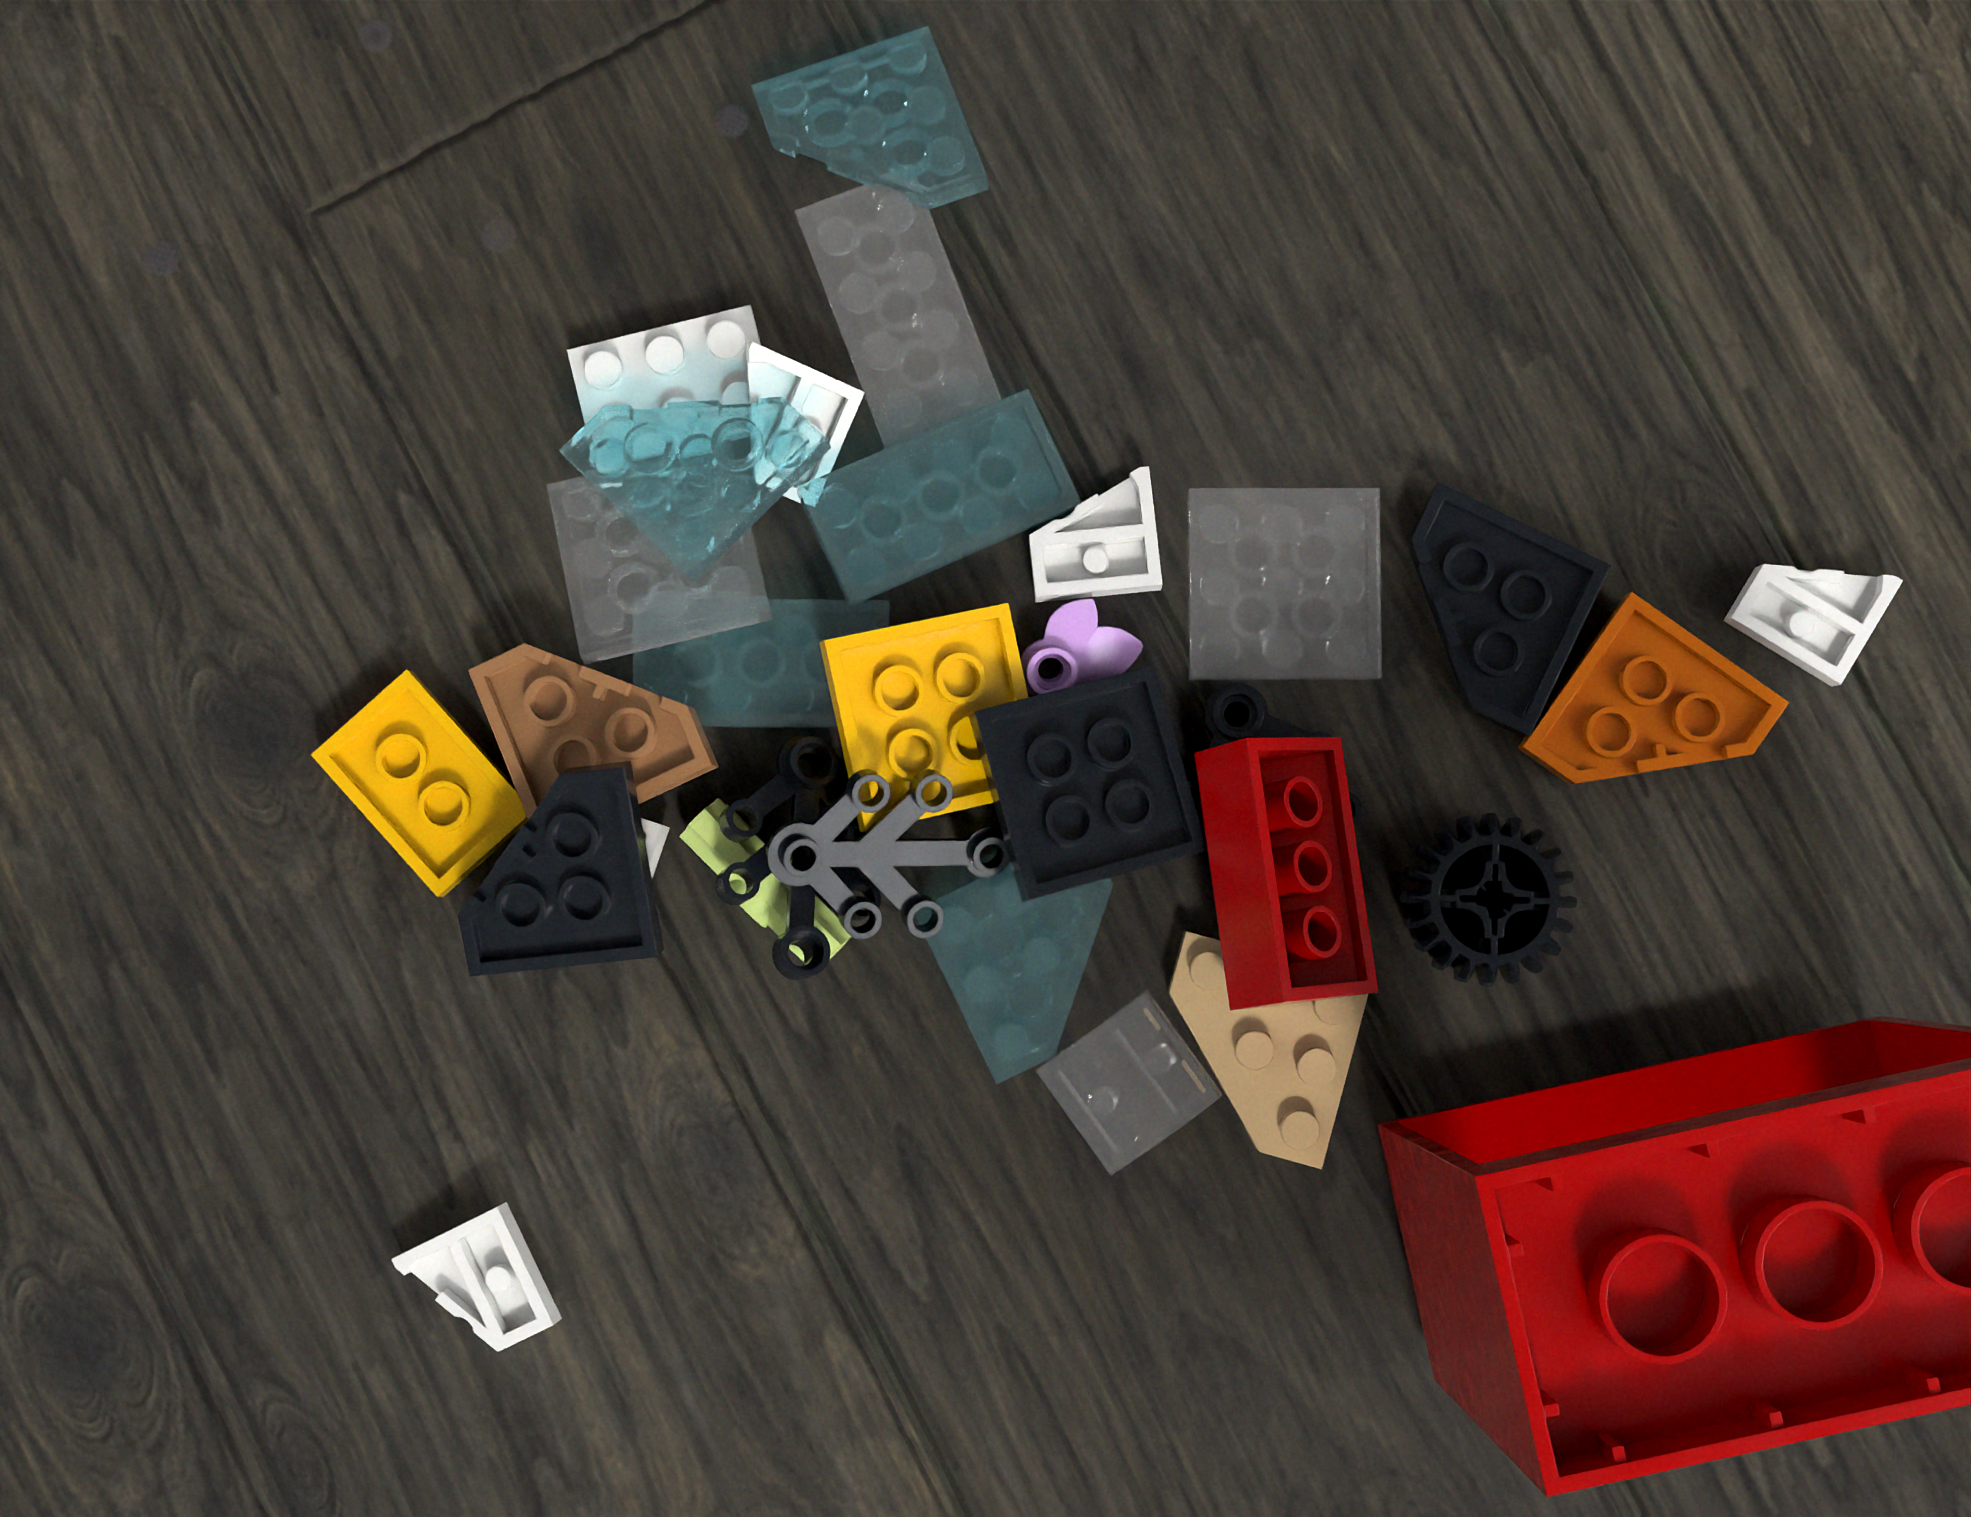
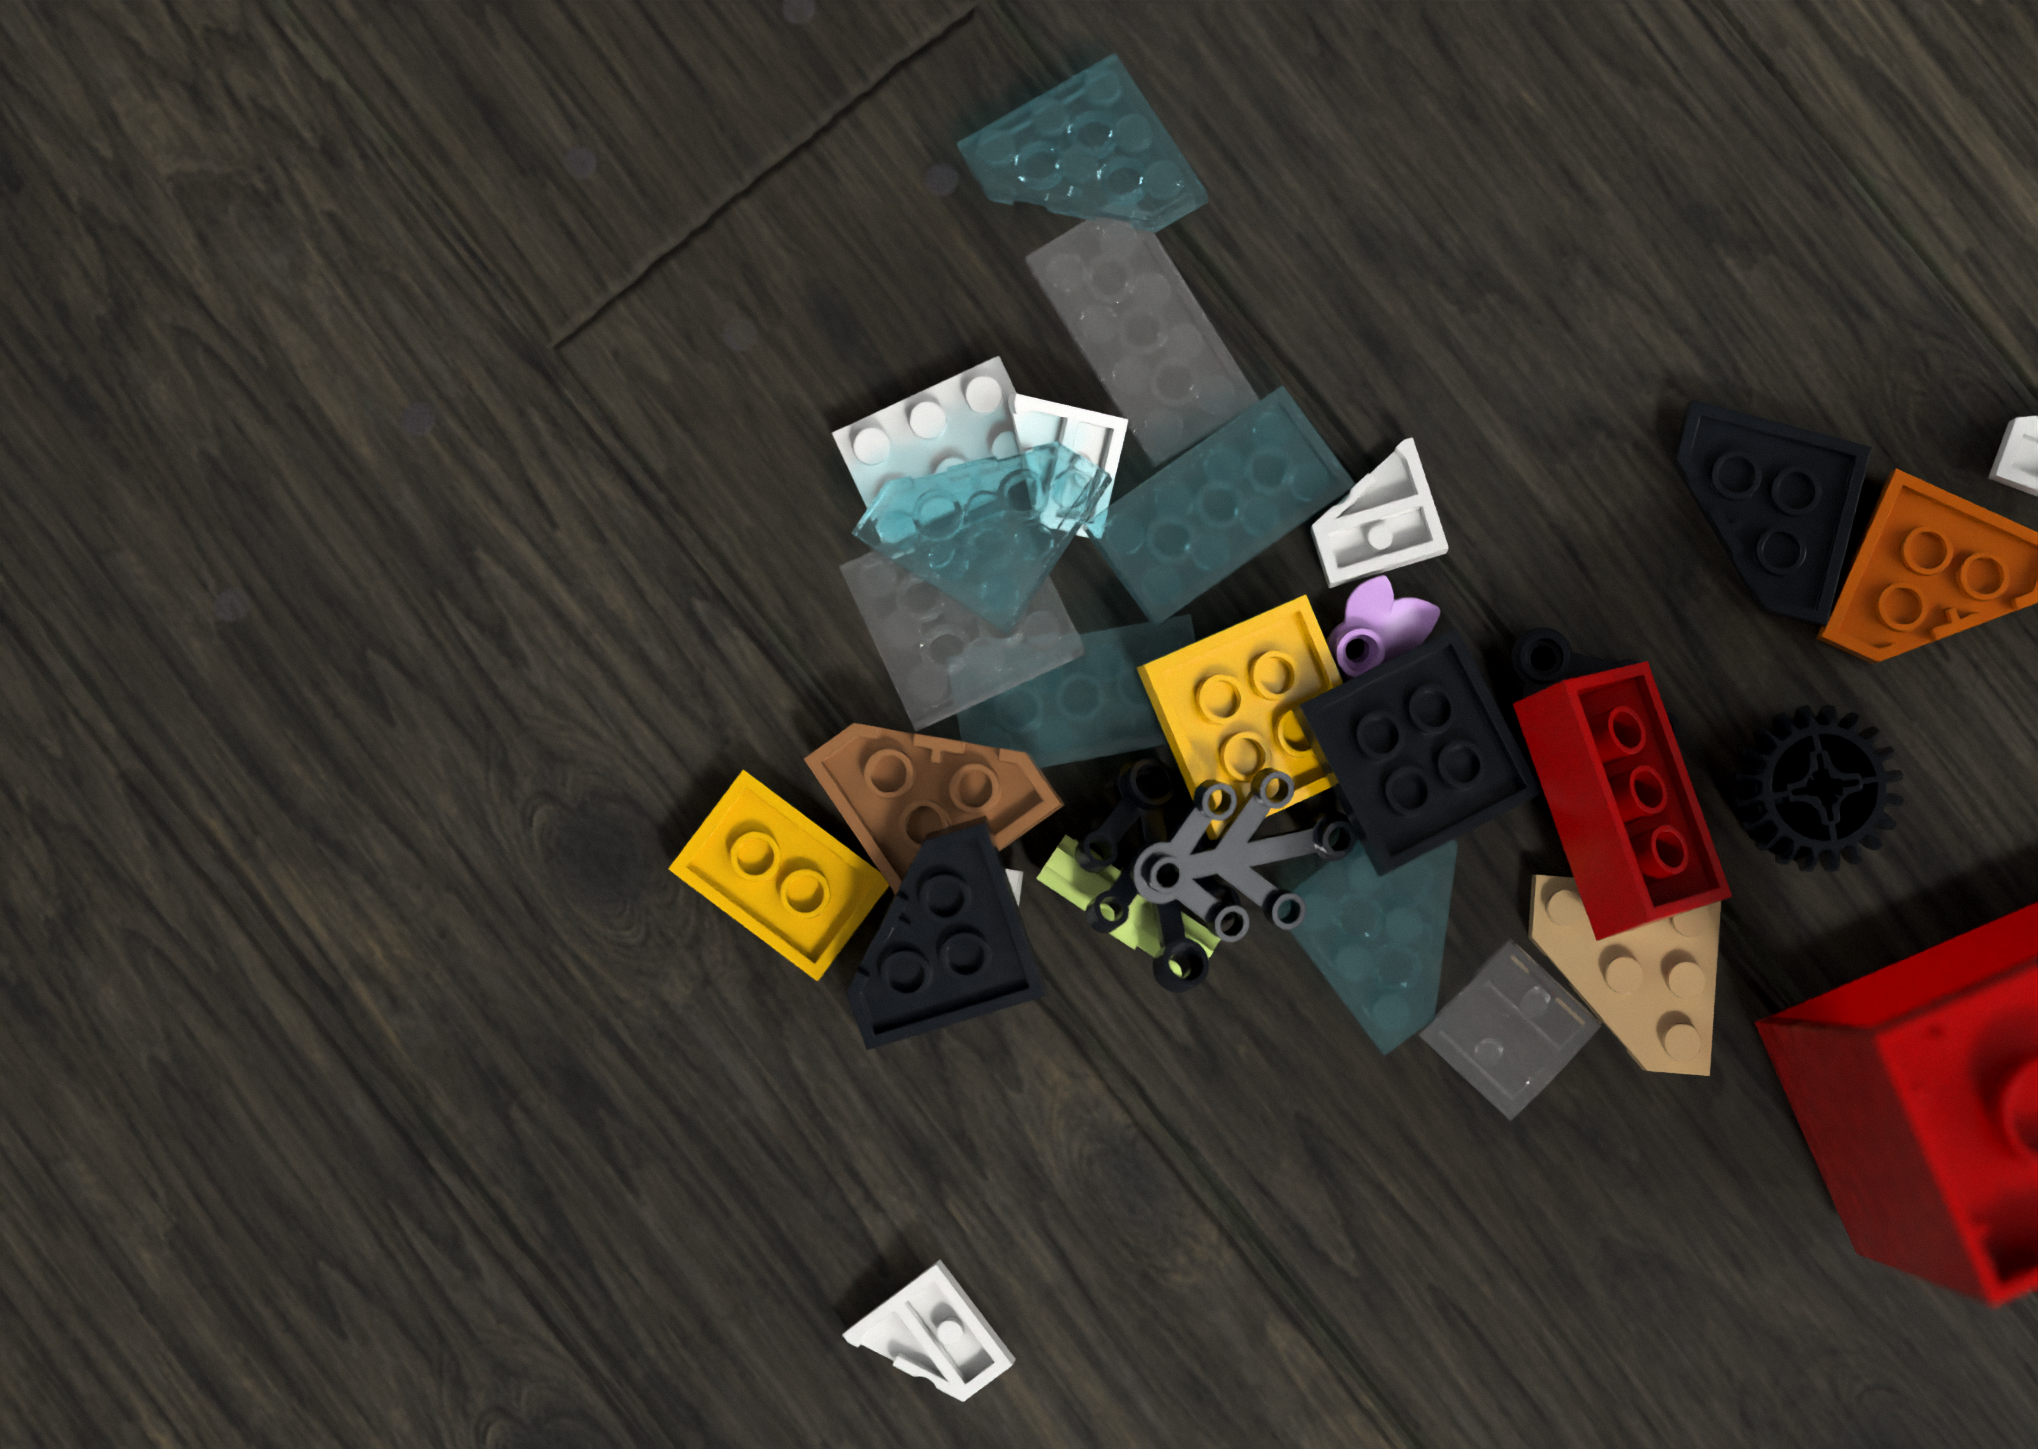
camera: 10 degrees left, 0 degrees up
clear plate [1187,488,1382,680] -> none

